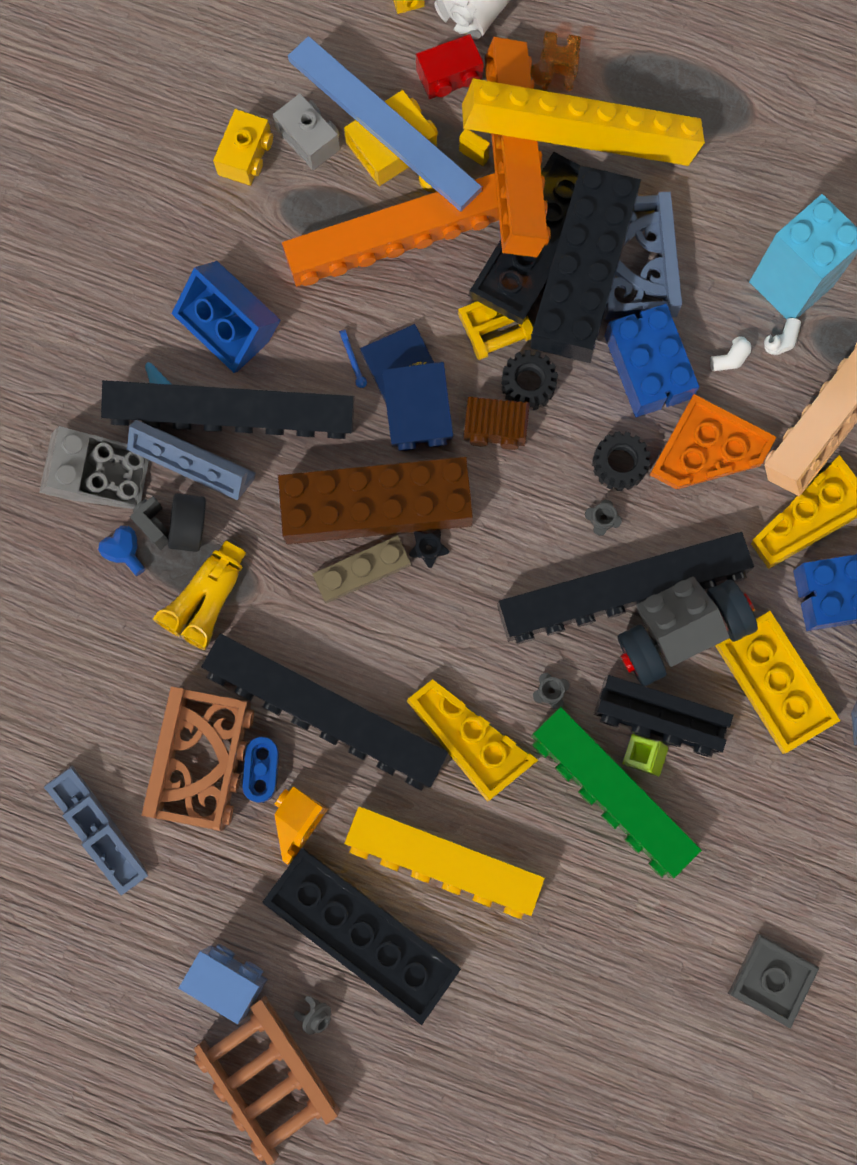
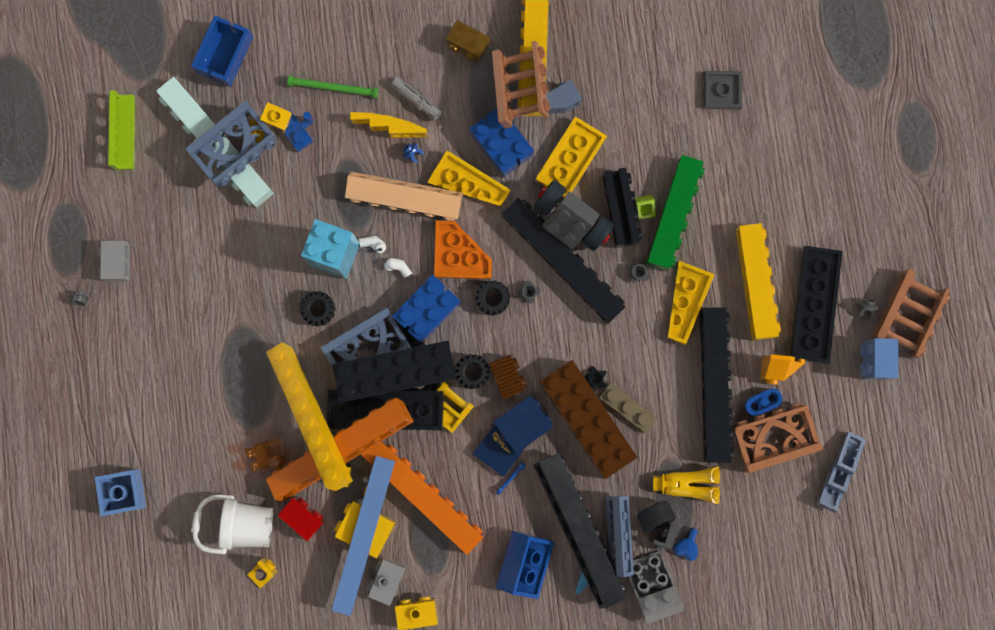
camera: 125 degrees left, 5 degrees up
none -> black tyre [299,291,336,327]

